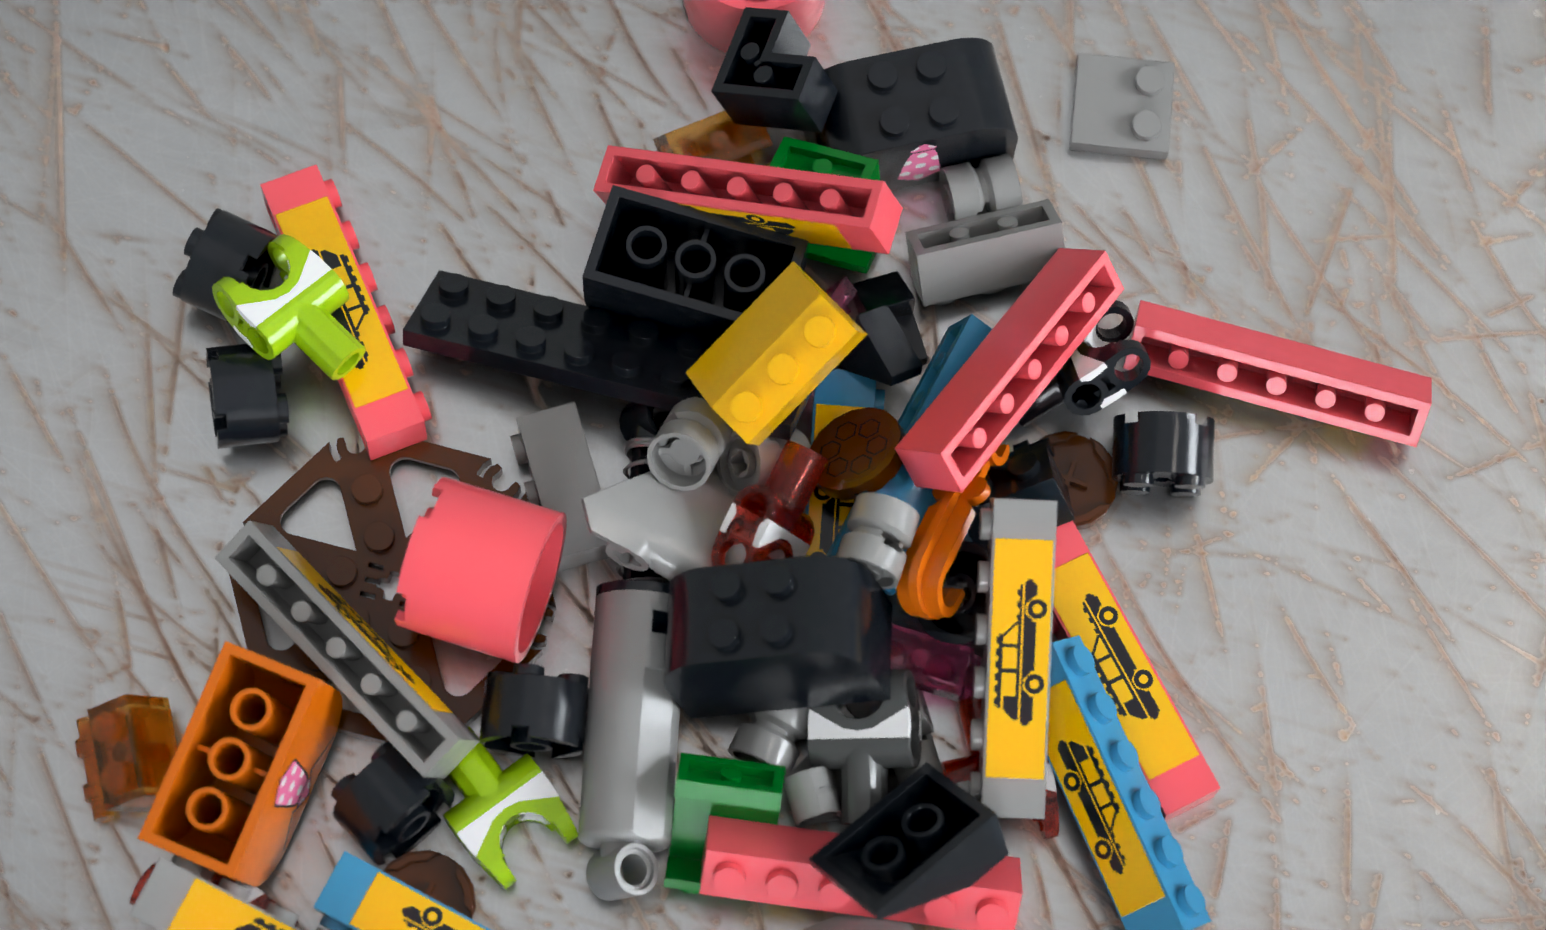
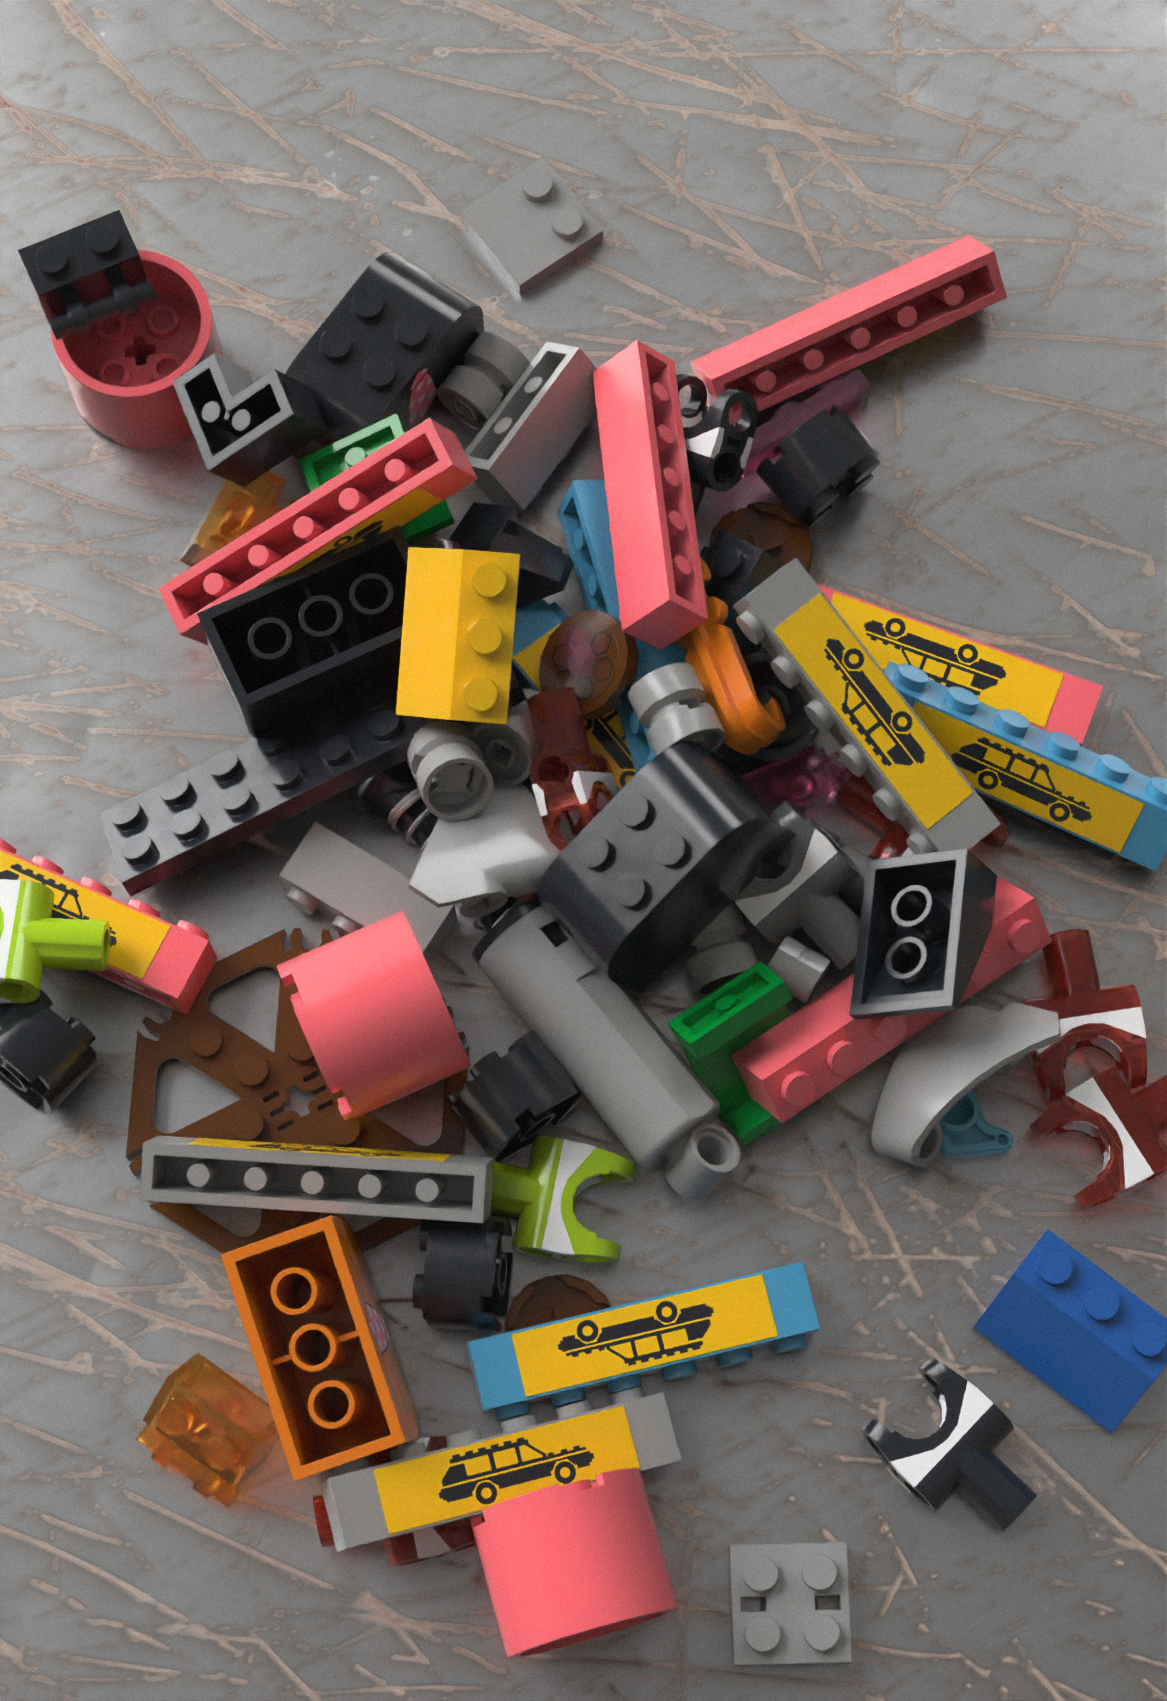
camera: 35 degrees left, 0 degrees up
none -> clear pink plate [739,369,871,481]

